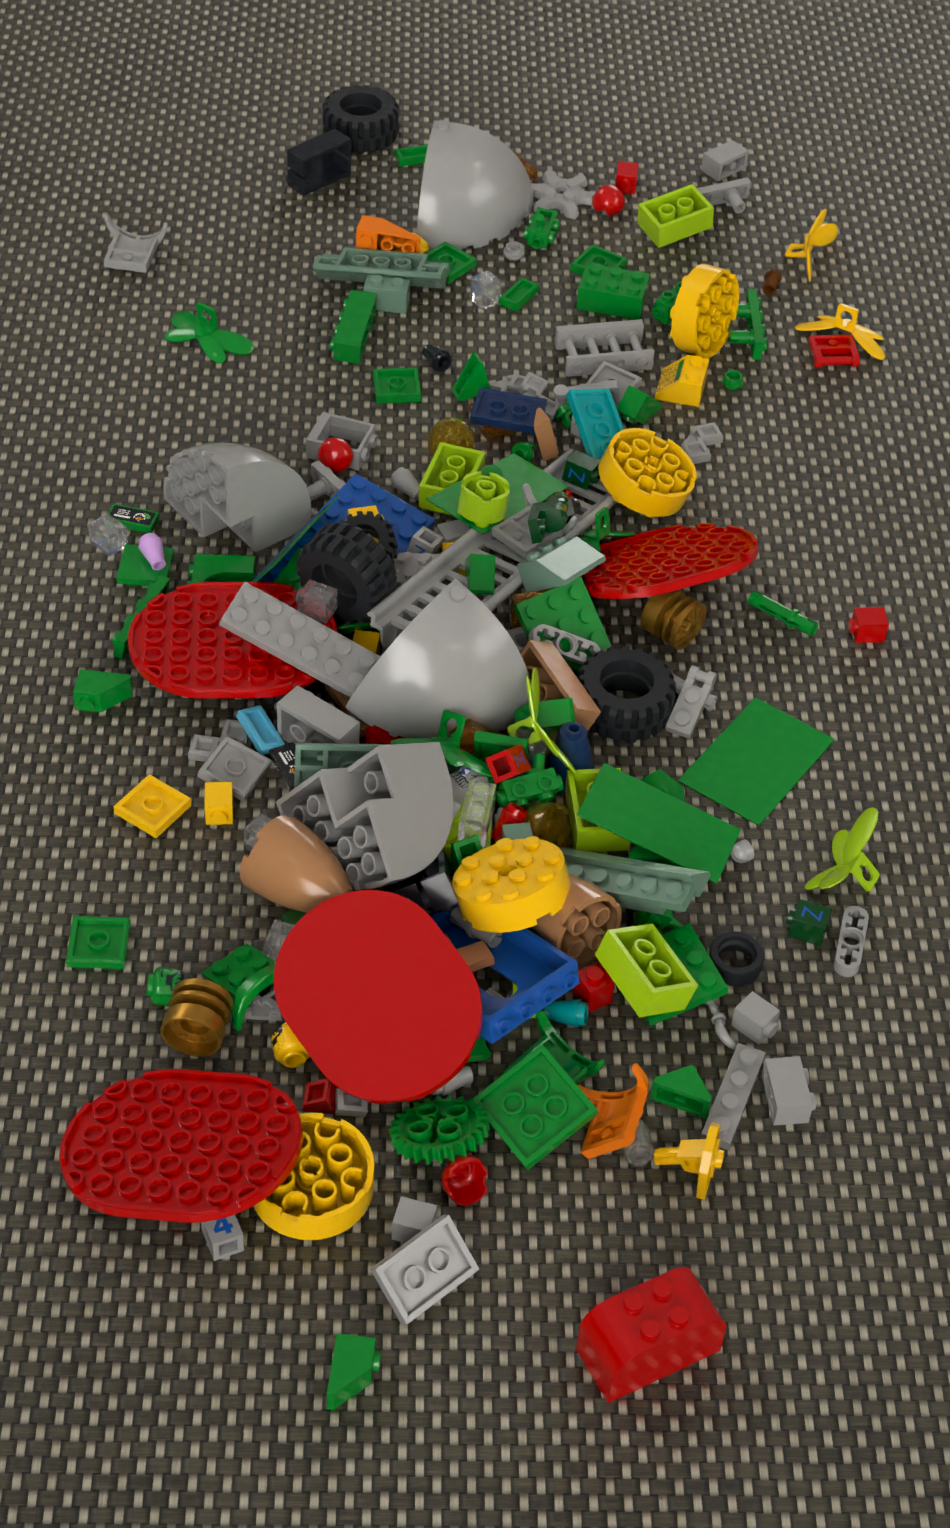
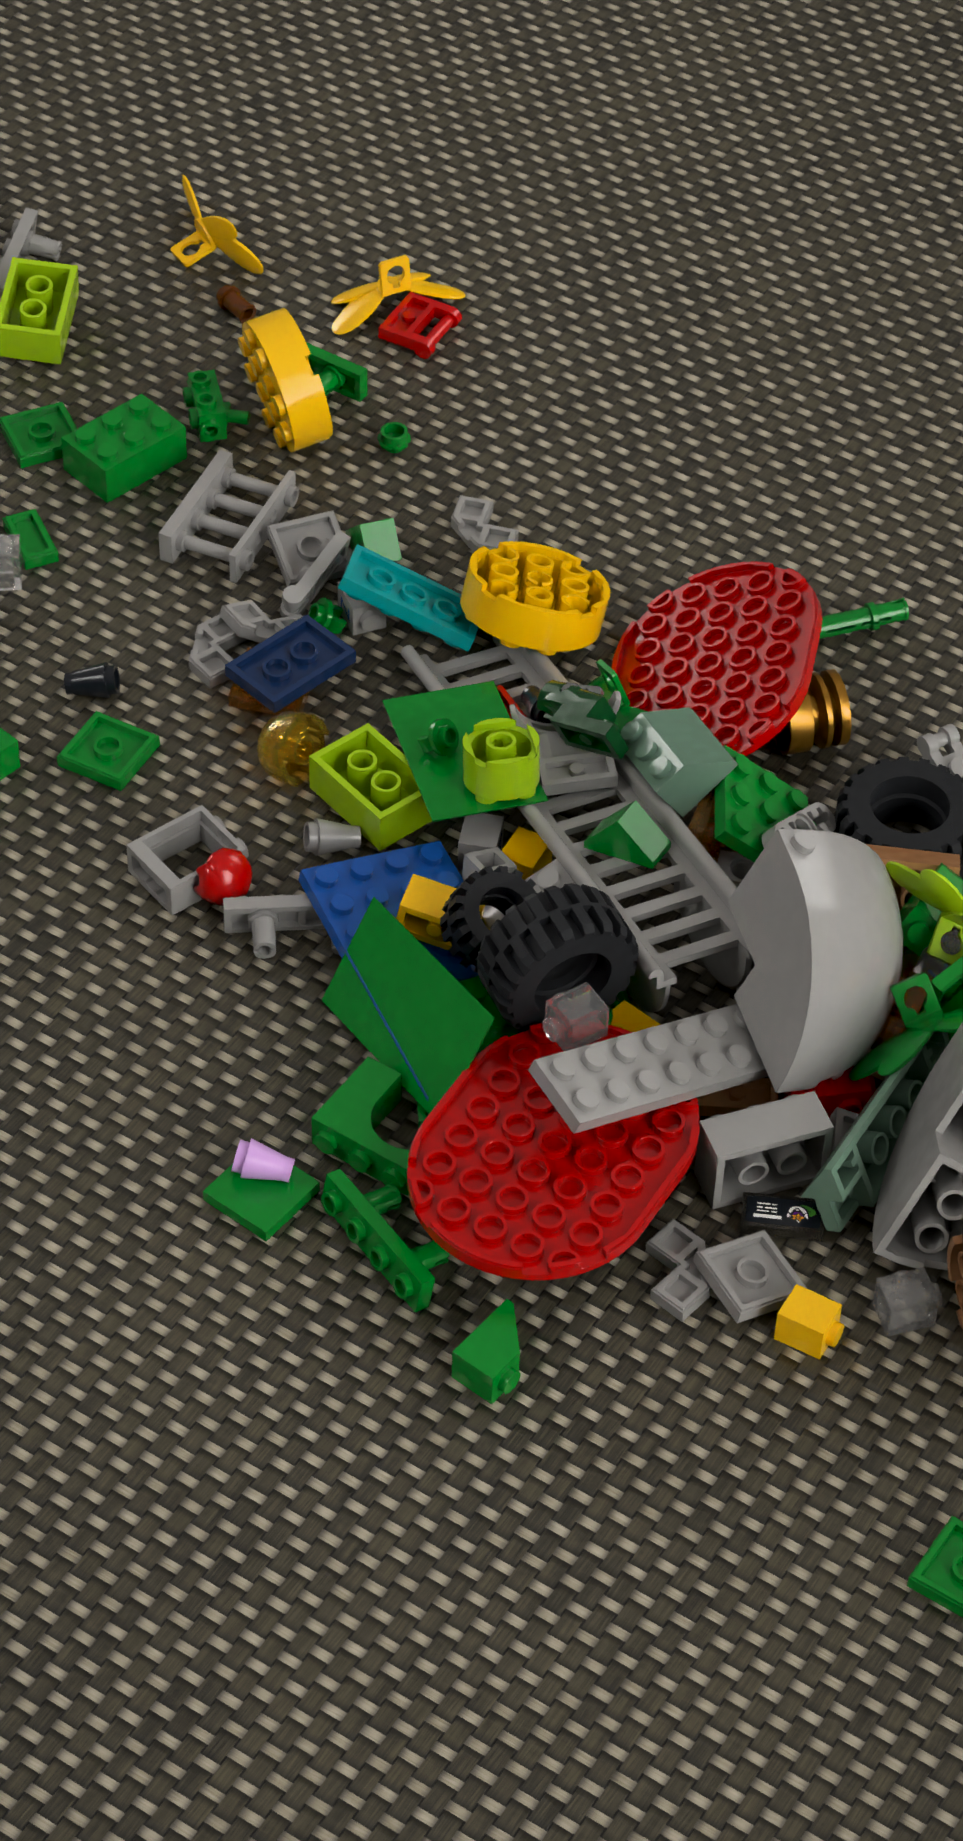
camera: 55 degrees left, 0 degrees up
clear brick [88,513,128,557] -> none
tile [105,503,160,533] -> none
yellow plate [114,774,192,838] -> none
light grey brick [163,443,312,553] -> none
medium azure tile [236,705,285,755] -> none
green slope [452,352,491,402] -> none
green plate [511,442,535,462] -> none
medium nougat slope [534,408,559,461] -> none
dark green brick [562,450,600,490] -> none
yellow slope [655,355,709,407] -> none
red brick [848,607,889,643] -> none

